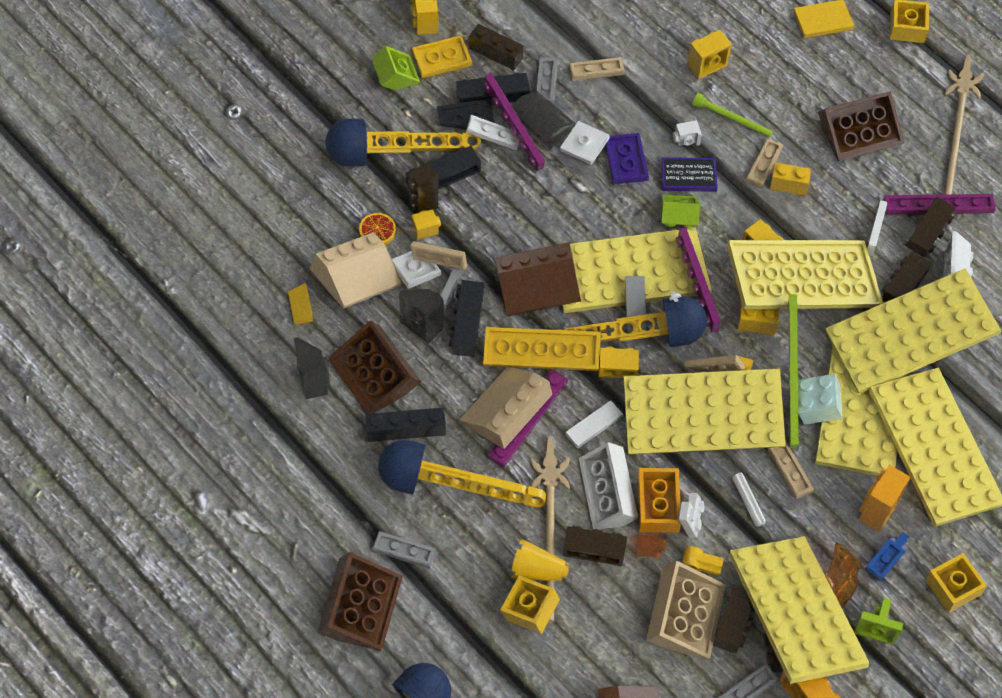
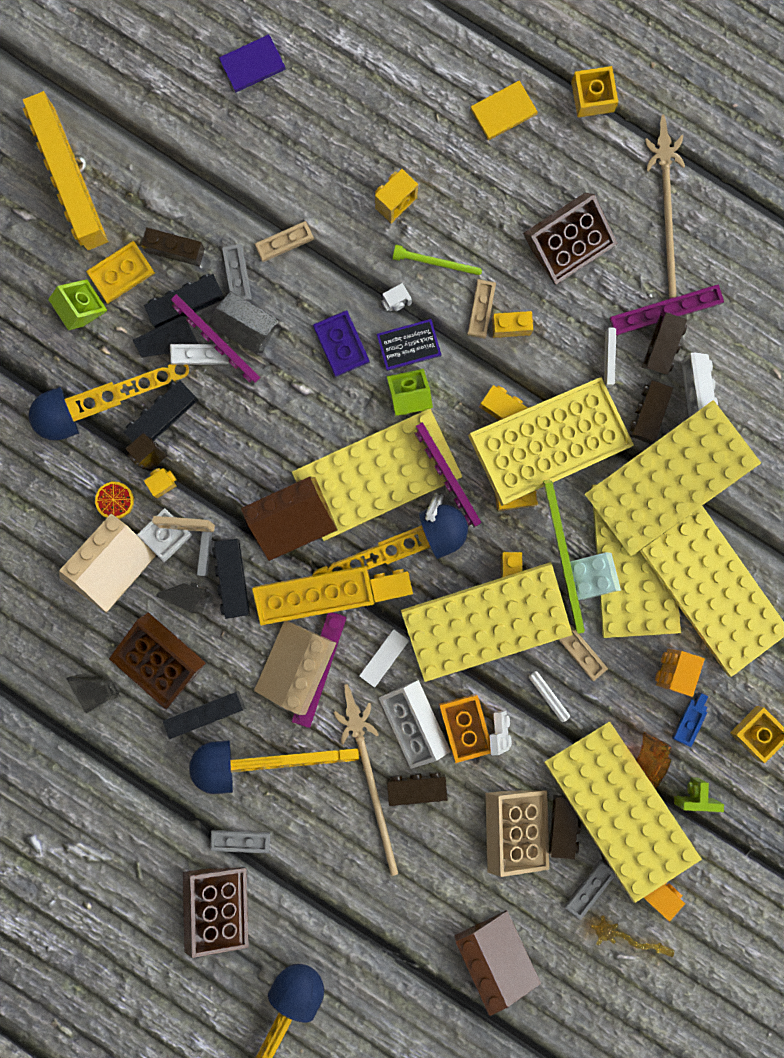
camera: 15 degrees left, 25 degrees up
yellow slope [288,283,313,325] -> none
yellow brick [500,575,560,634] -> none
yellow cone [511,539,569,581] -> none
white plate [560,121,610,165] -> none
light grey tile [625,276,646,333] -> none
clear orange bracket [636,532,666,558] -> none
yellow piece [682,546,724,576] -> none
tan tile [684,355,745,373] -> none

